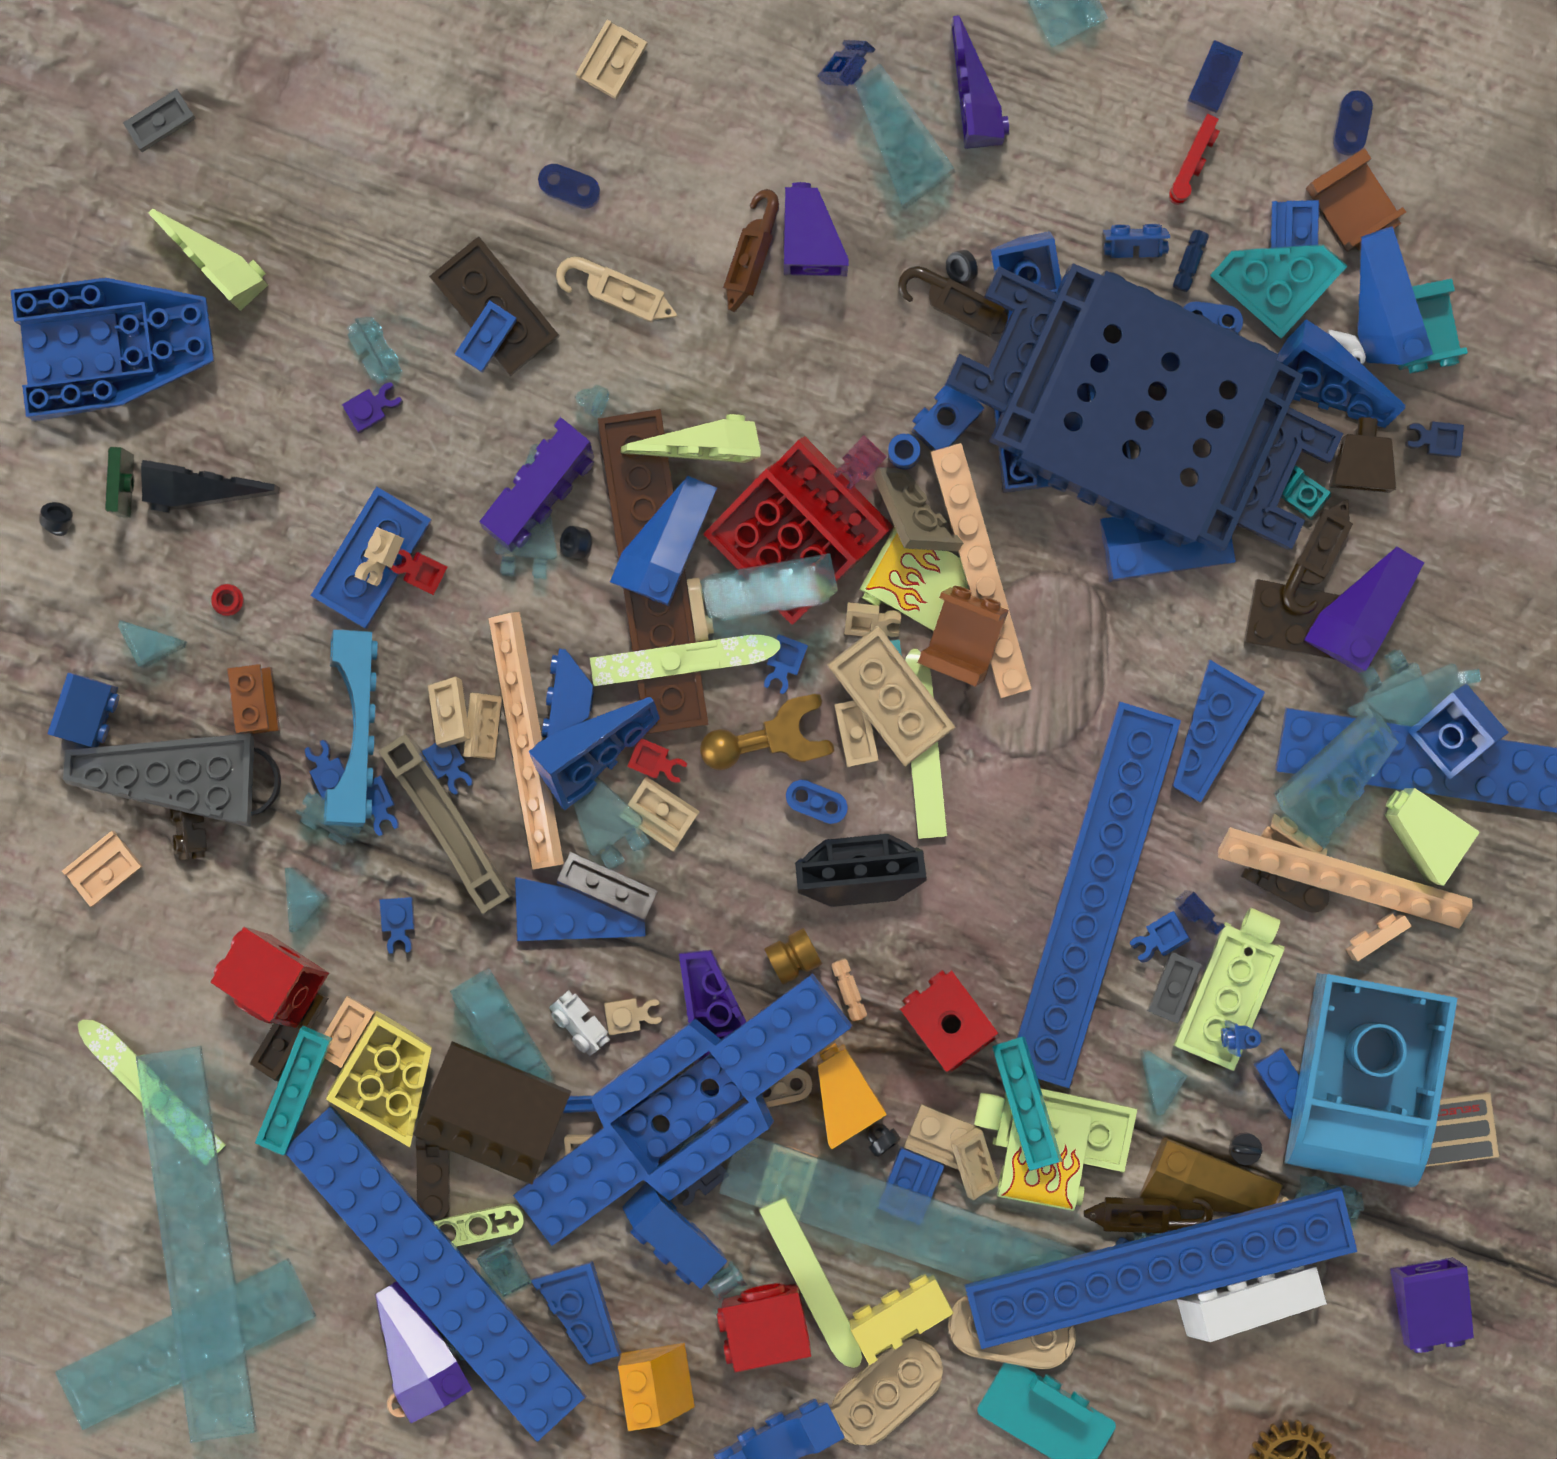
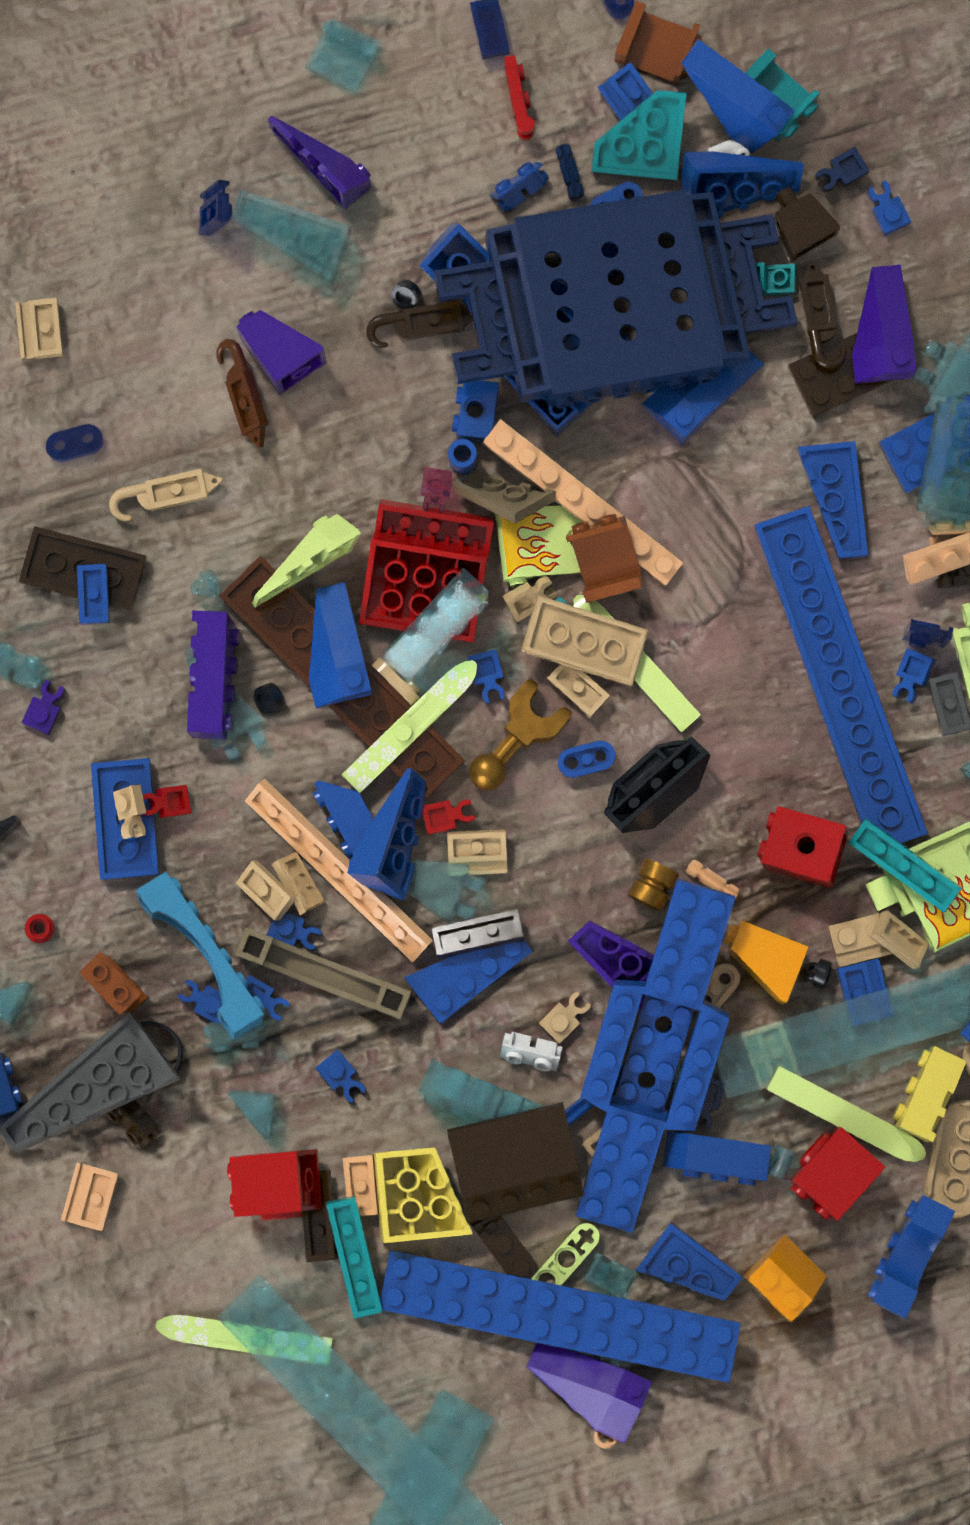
camera: 30 degrees left, 5 degrees down
none -> blue plate [868,181,911,236]

